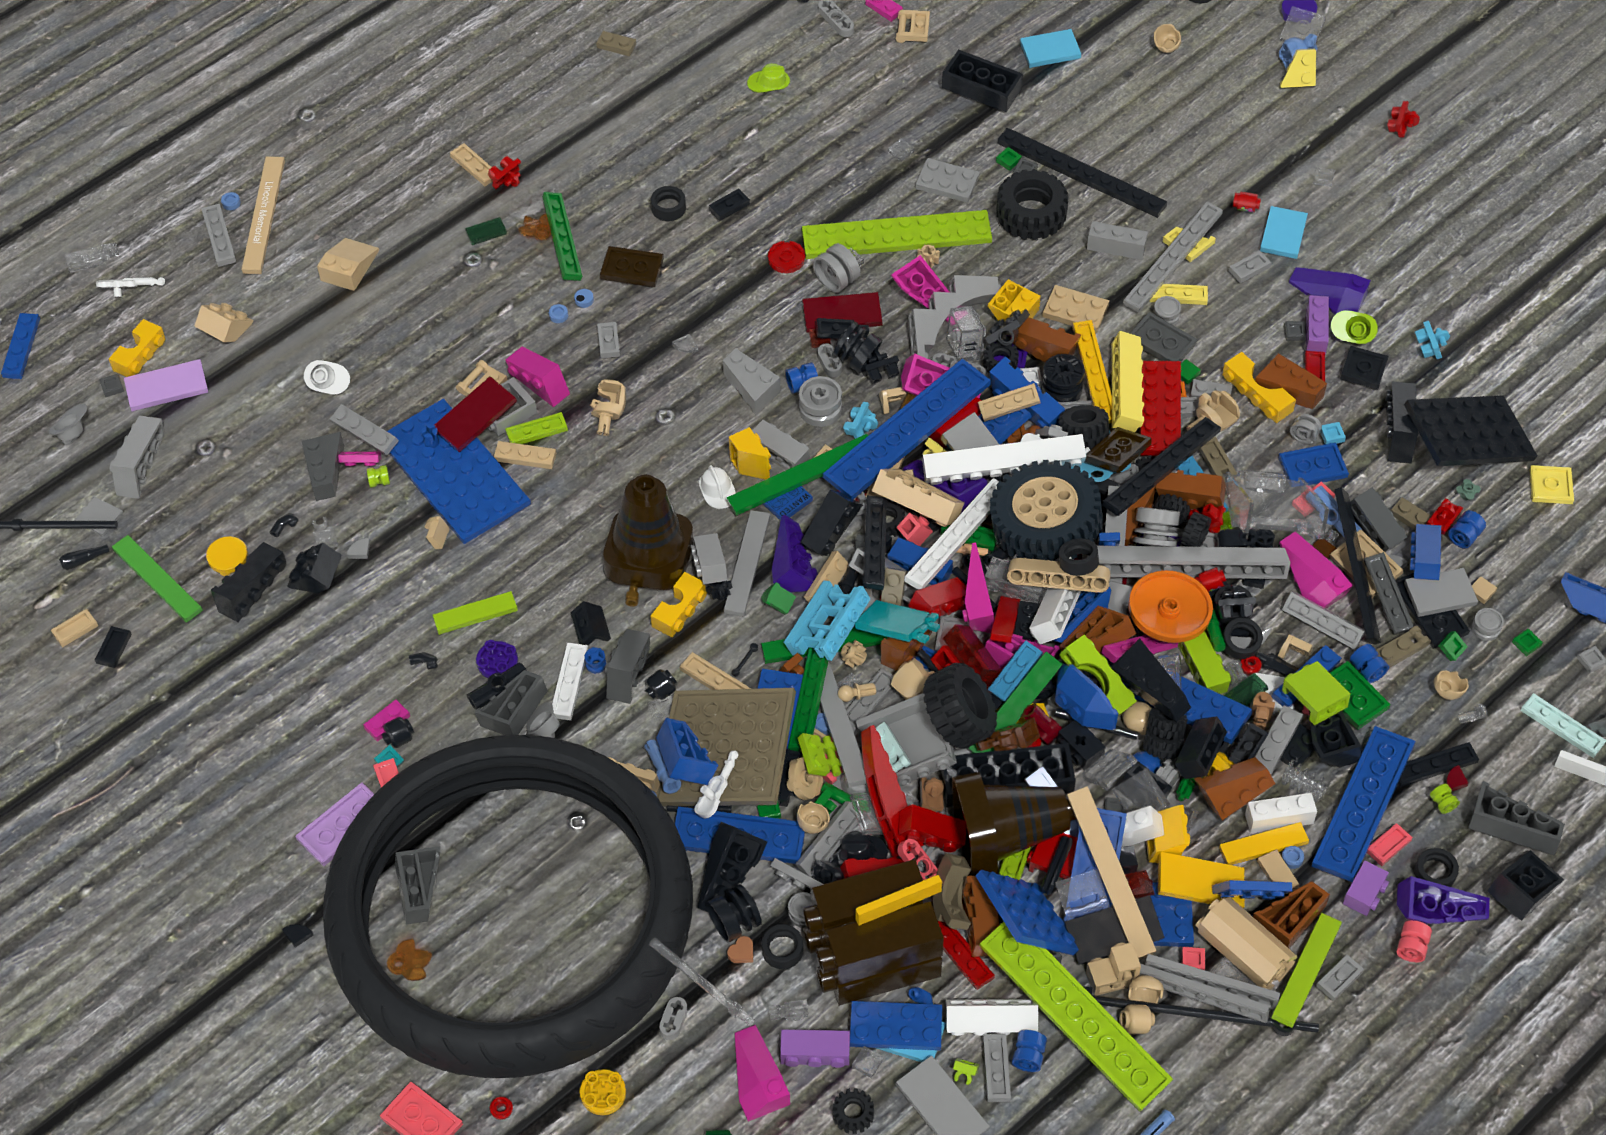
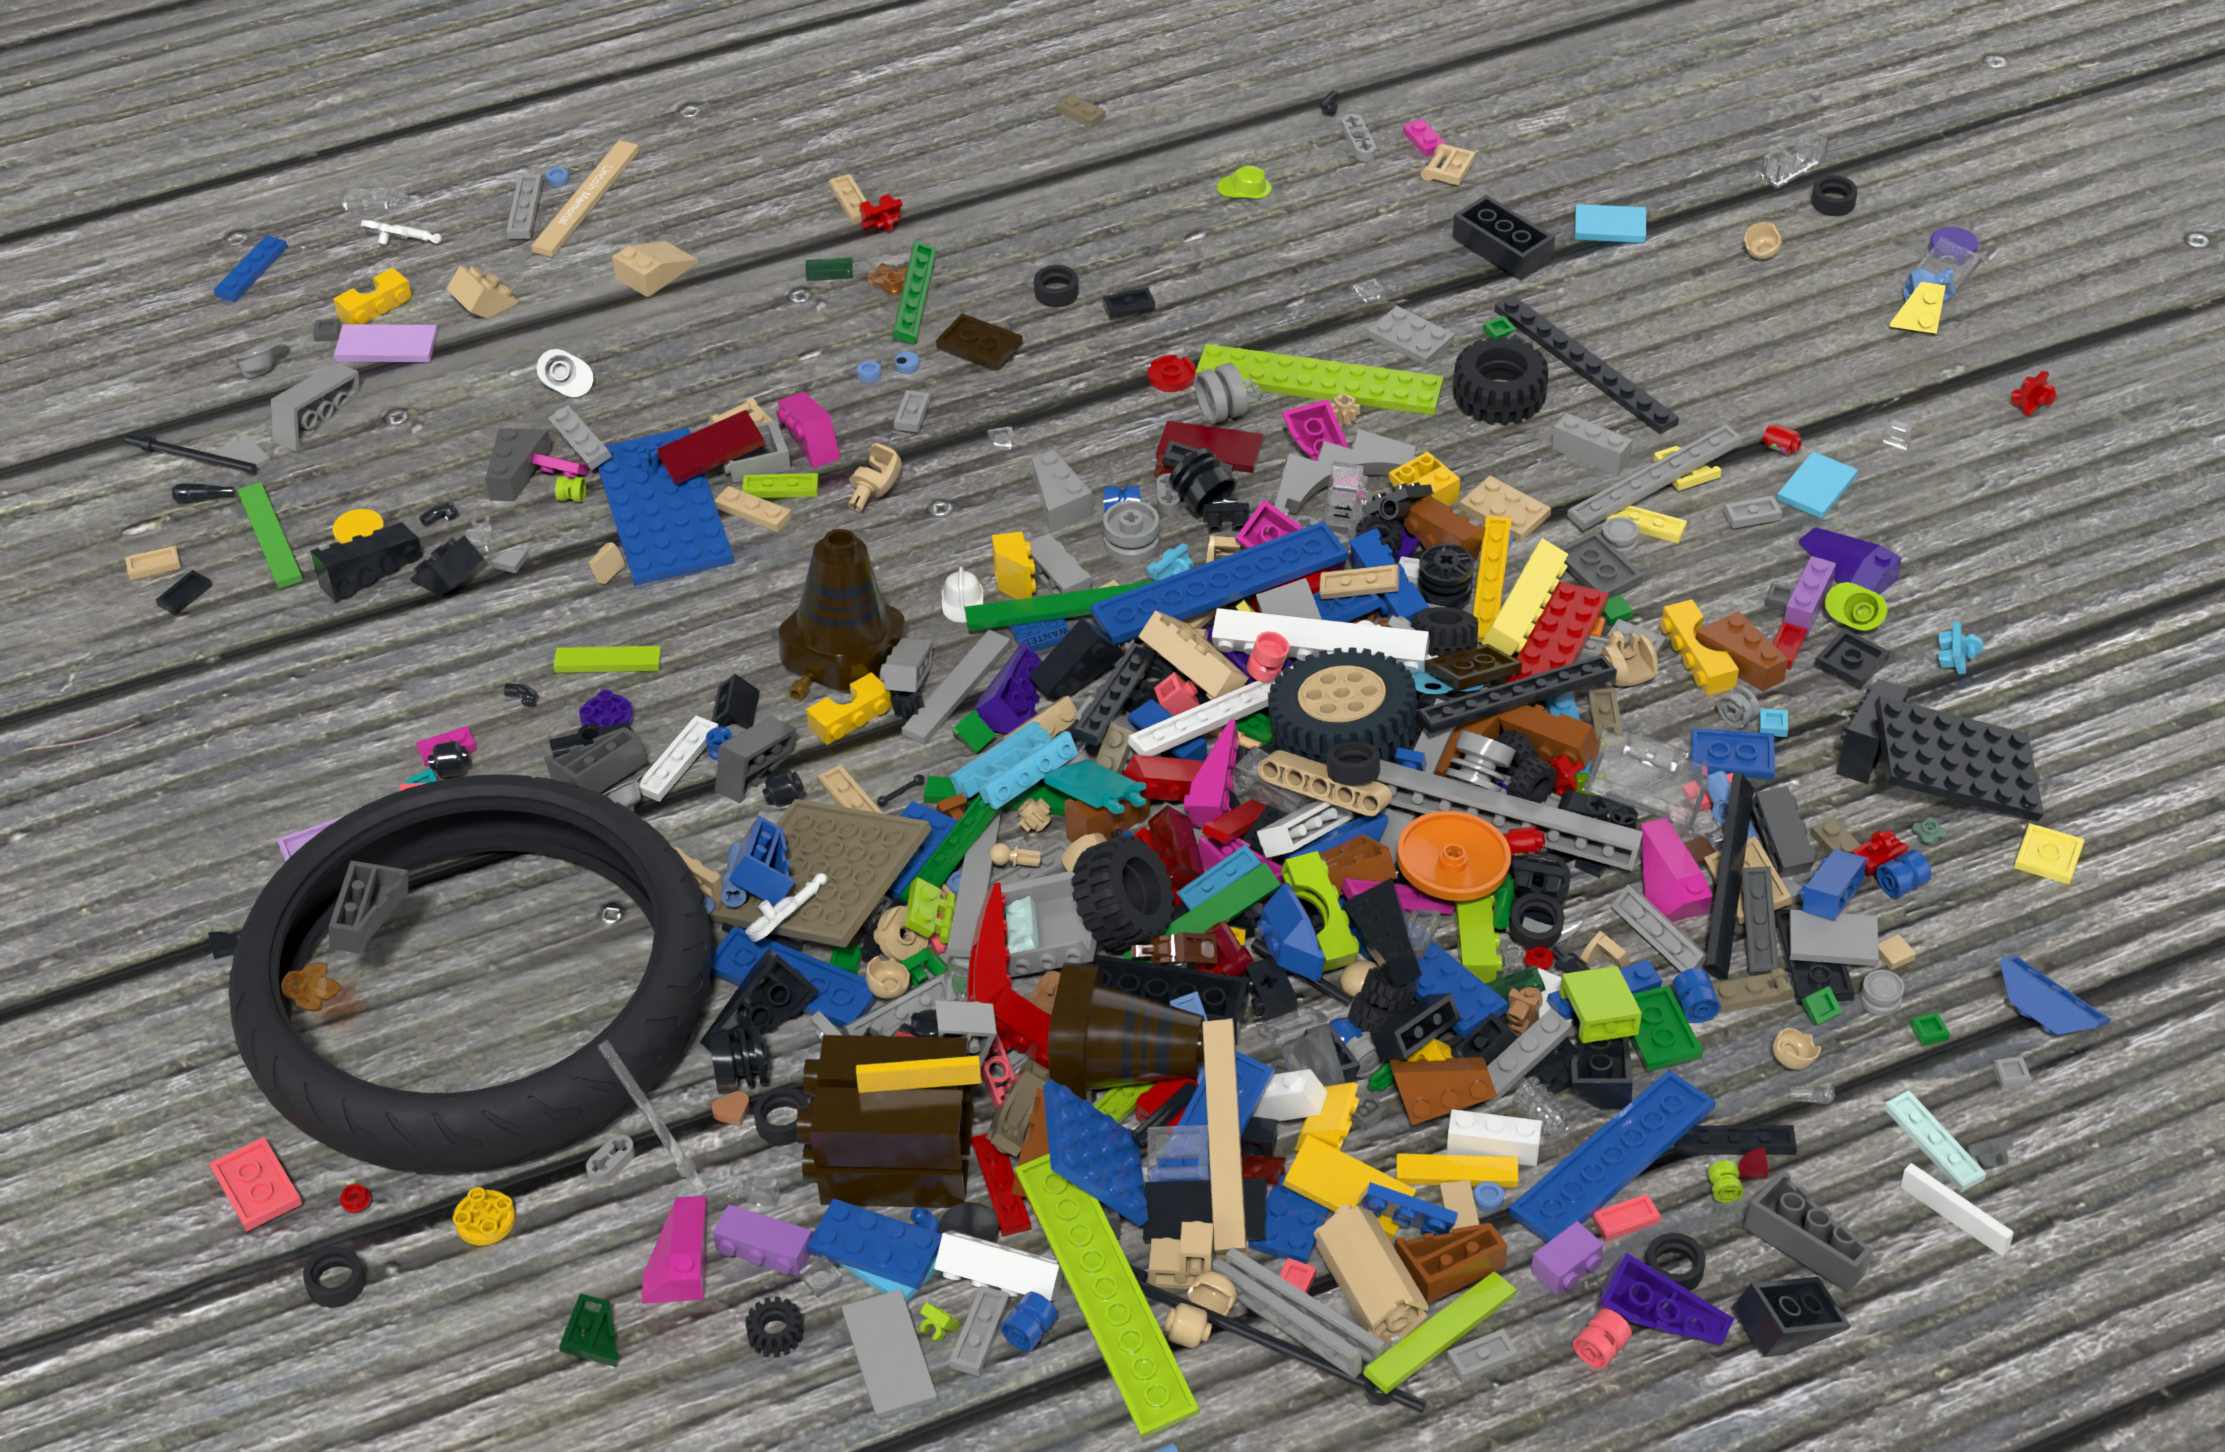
camera: 20 degrees right, 10 degrees down
none -> light grey wedge [935,1000,997,1068]
none -> black tile [938,1202,999,1243]
none -> coral wheel [1246,631,1290,682]

